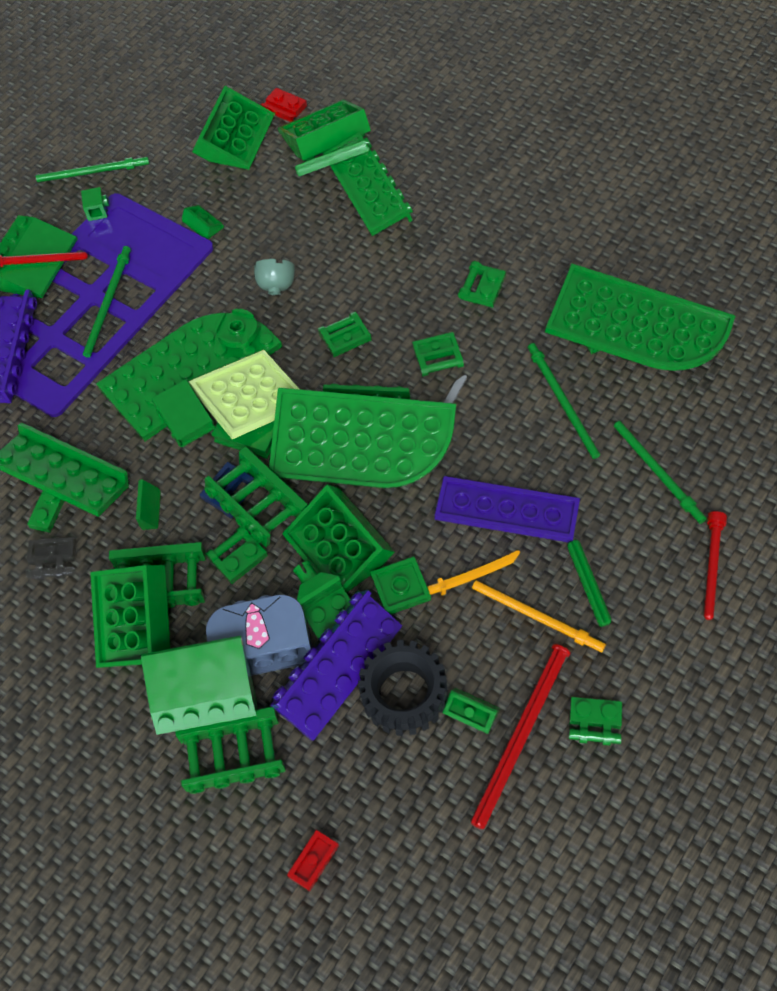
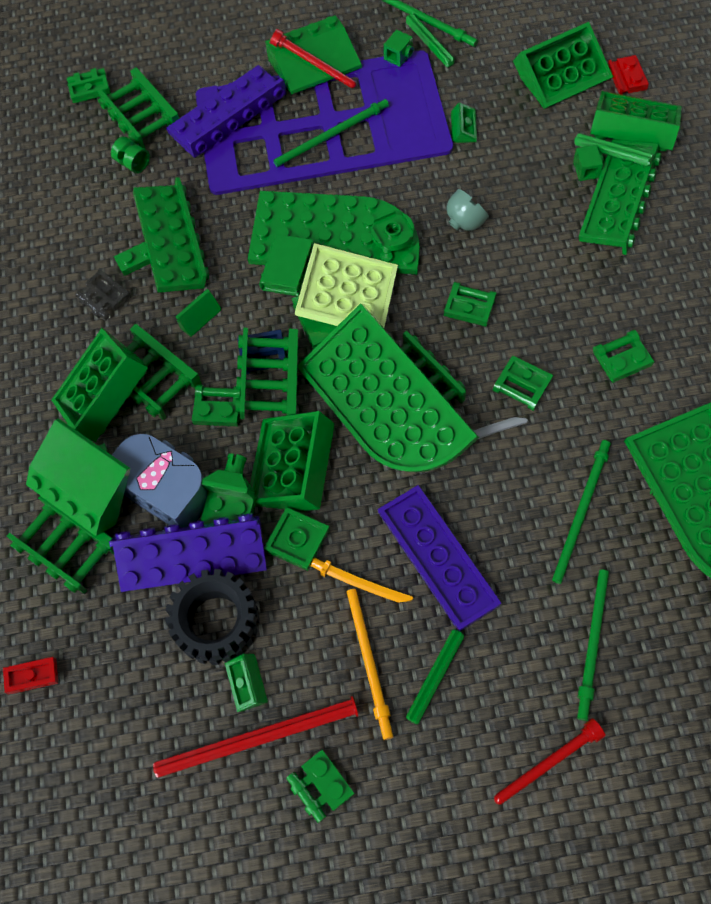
camera: 45 degrees right, 5 degrees up
none -> green axle [406,13,455,68]
none -> green brick [573,145,603,181]

